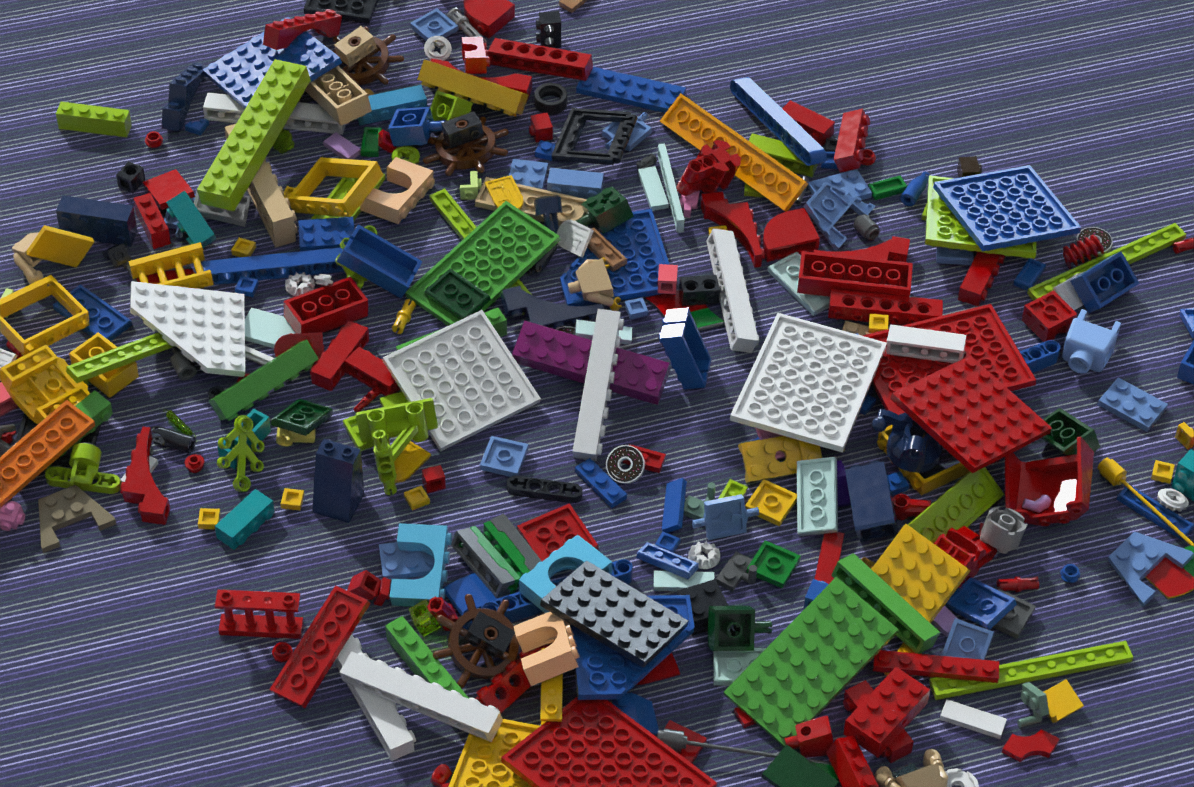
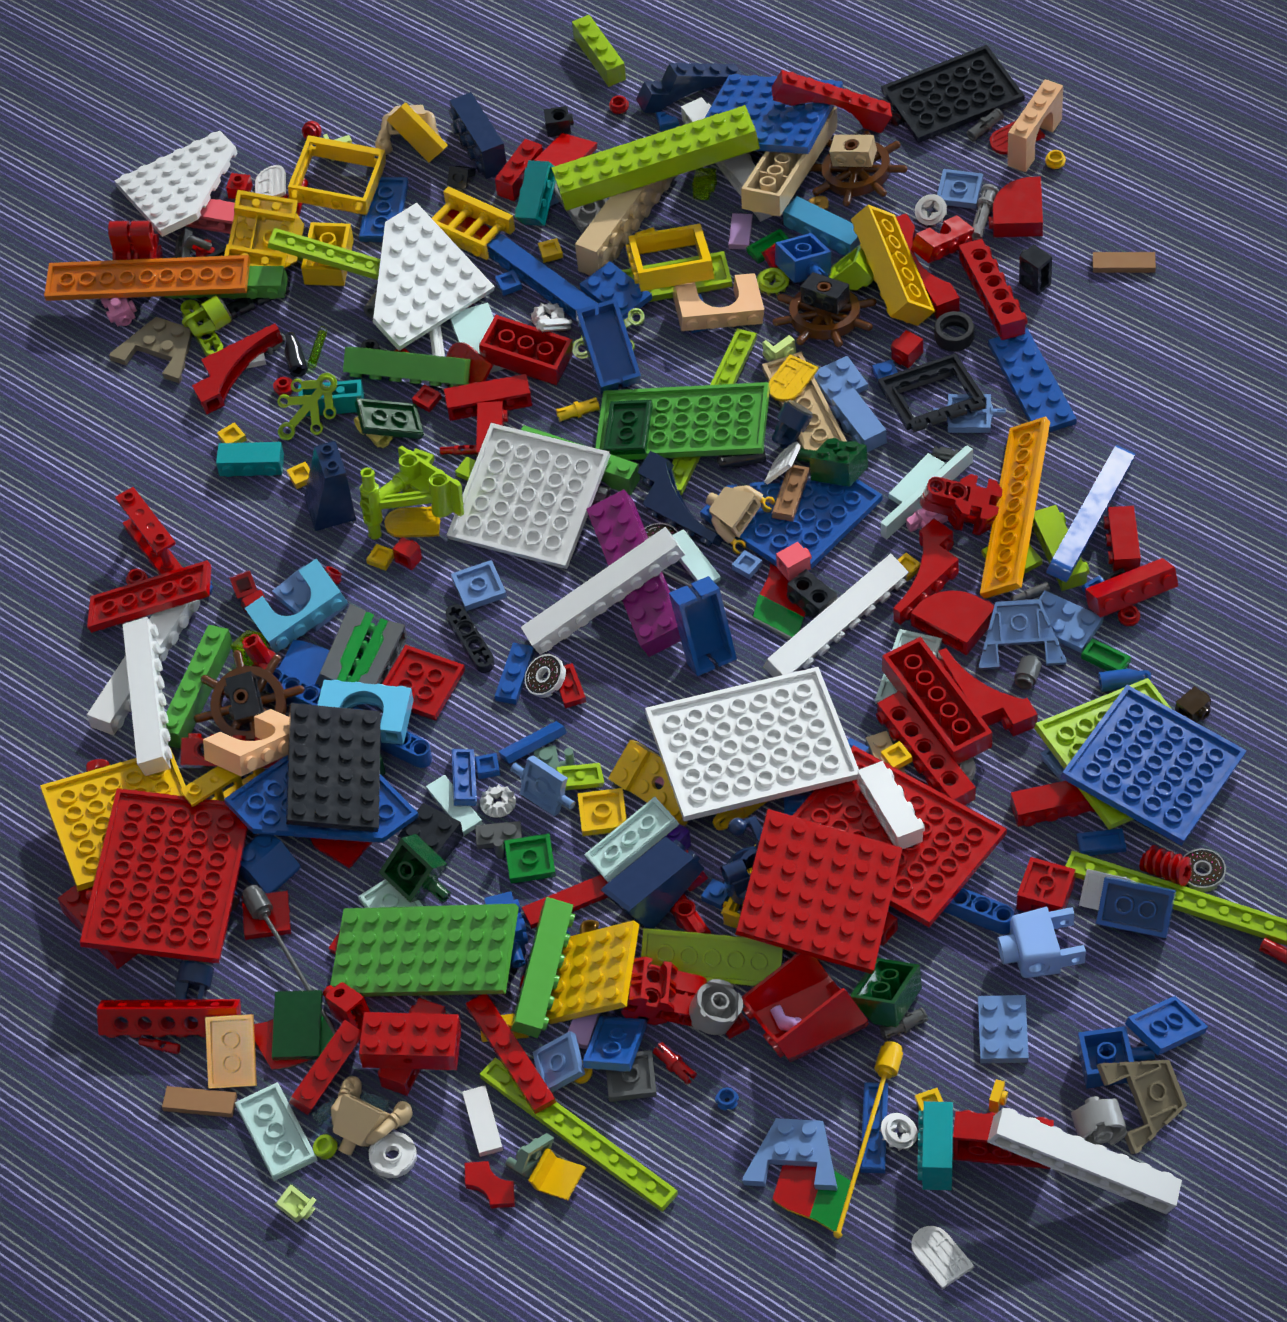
camera: 60 degrees right, 5 degrees up
none -> red plate [412,384,442,412]

